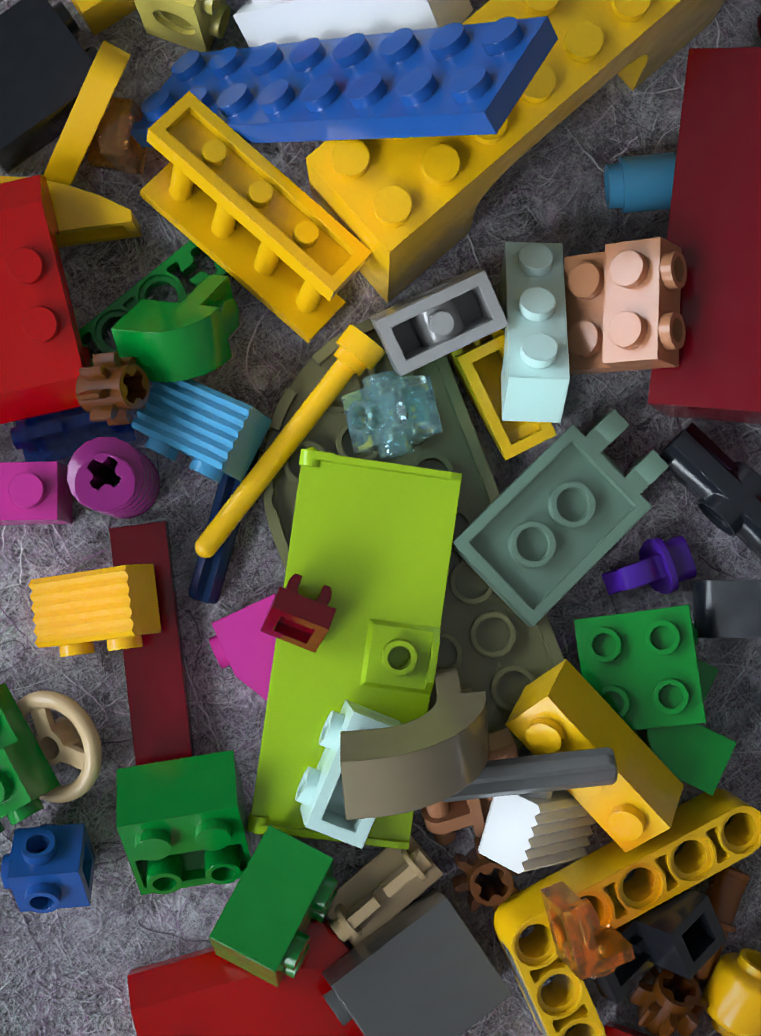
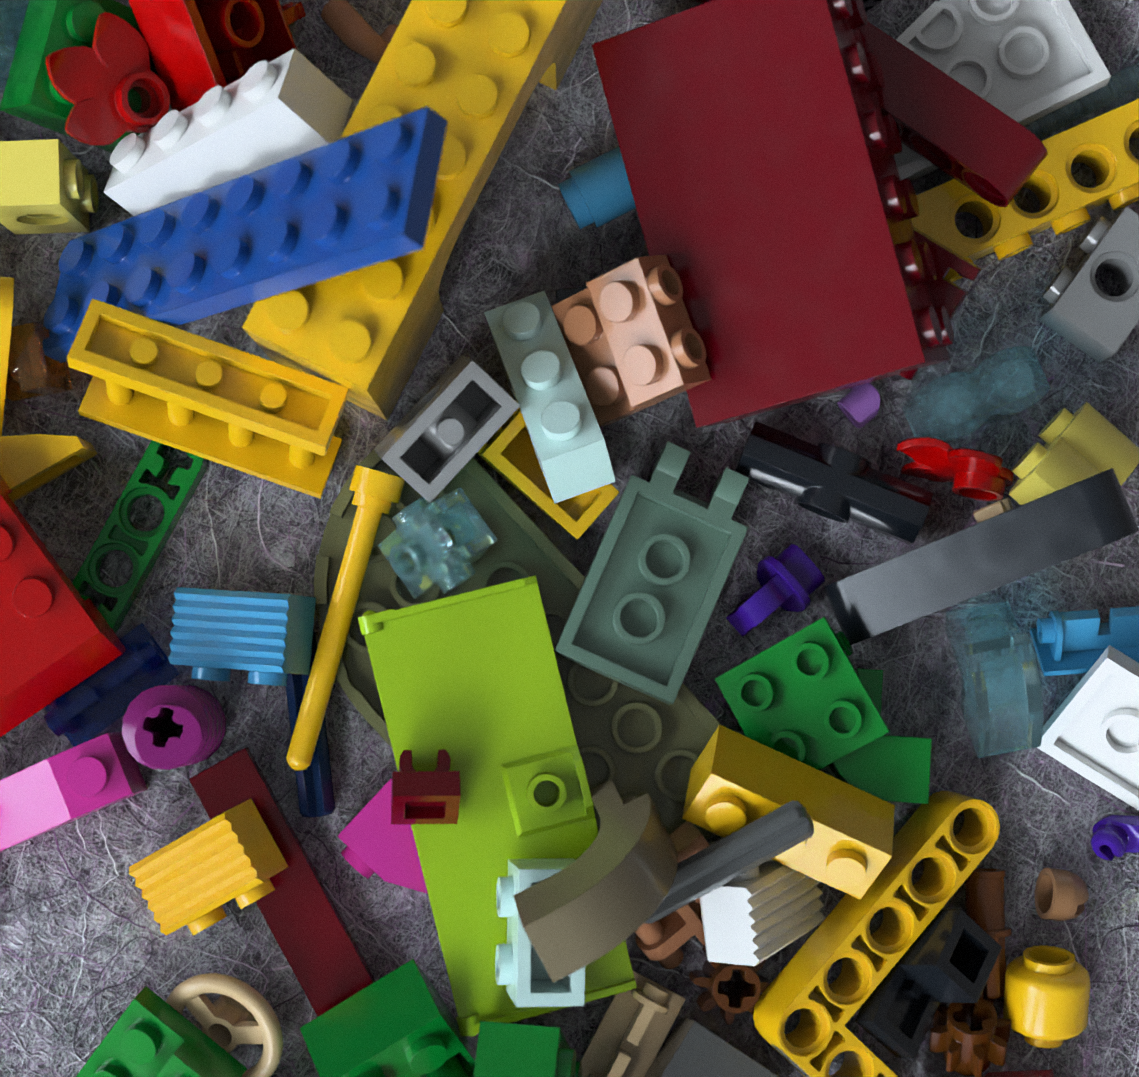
camera: 20 degrees left, 0 degrees up
reddish brown gear [76,351,150,426] -> none
green brick [111,274,240,382] -> none
clear orange bracket [540,881,635,981] -> none

